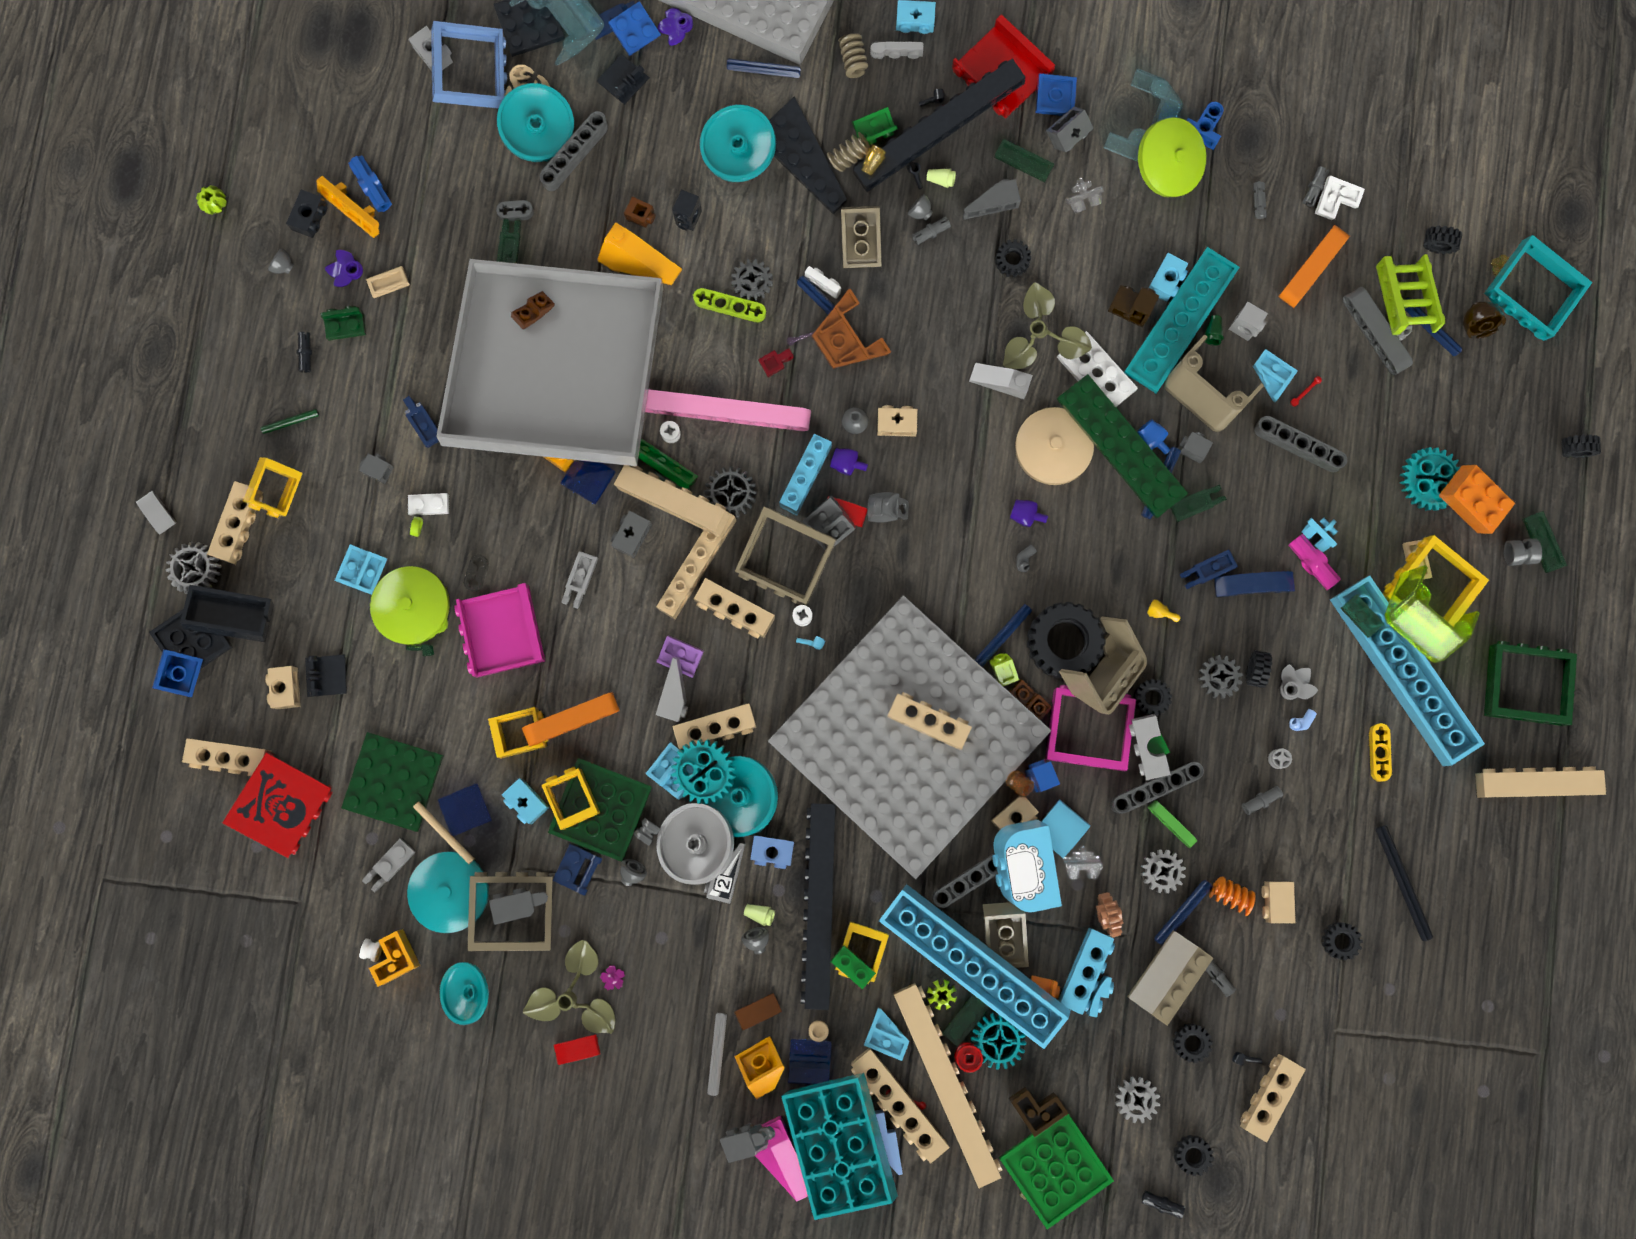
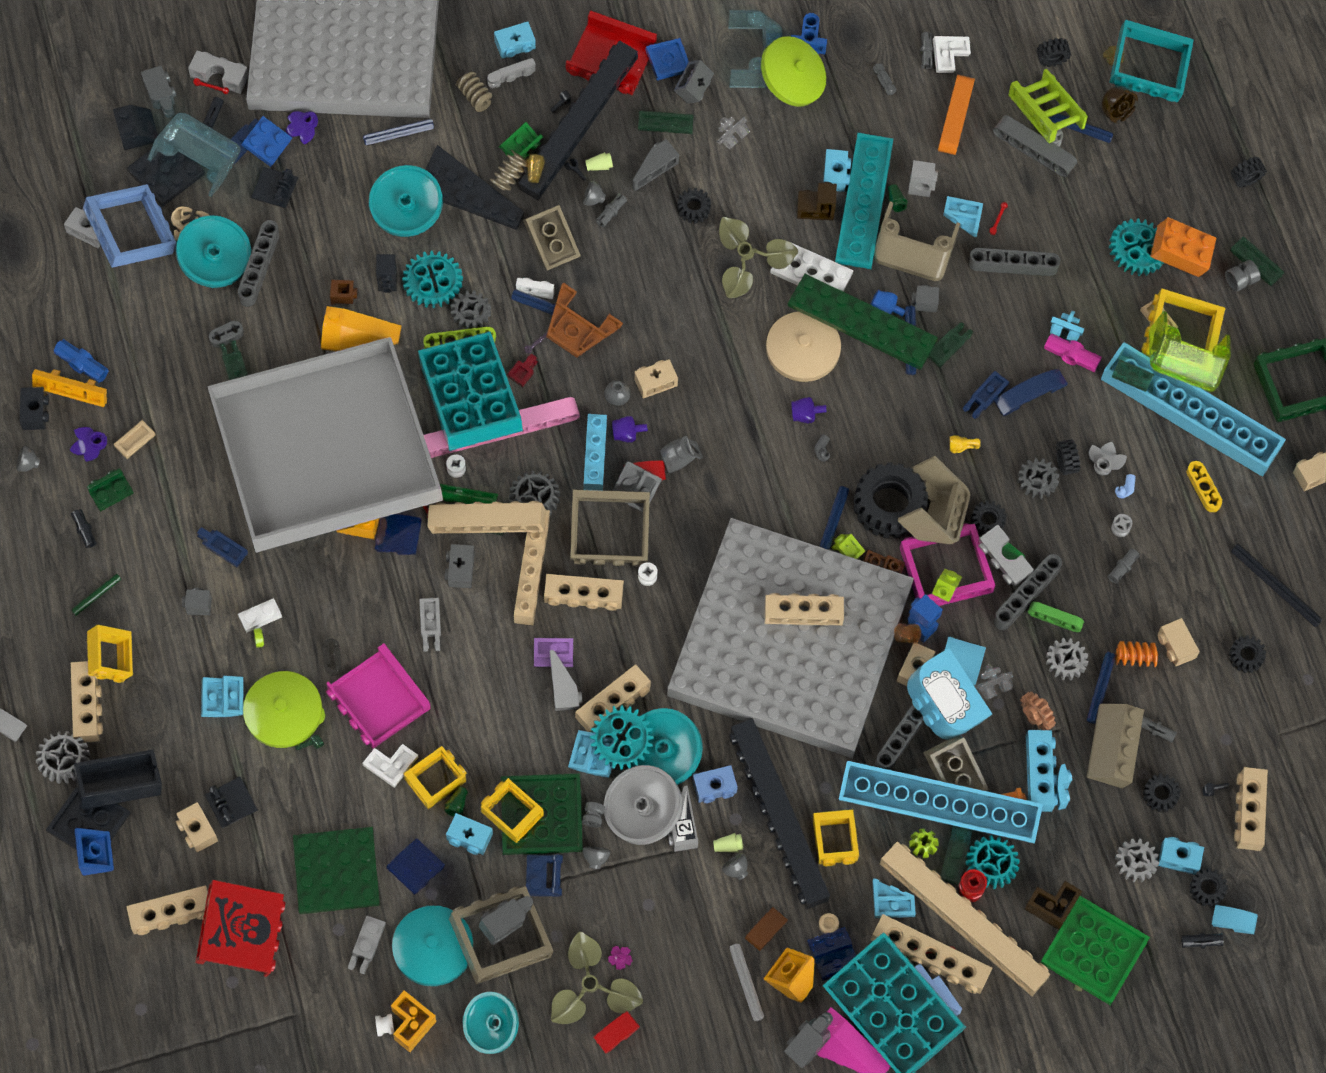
camera: 30 degrees left, 15 degrees down
tan bar [413,802,475,864] -> none
reddish brown slope [511,291,555,330] -> none
orange beam [522,692,620,747] -> none
medium azure hand [796,636,825,650] -> none
green brick [831,945,876,989] -> none
light grey slope [969,363,1033,399] -> none
none -> white plate [362,744,418,788]
none -> teal gear [402,251,463,308]
none -> teal brick [418,331,523,451]
none -> dark green cone [445,787,468,817]
none -> lime bracket [932,569,962,602]
none -> medium azure brick [1158,837,1204,875]
none -> medium azure slope [1212,905,1258,934]

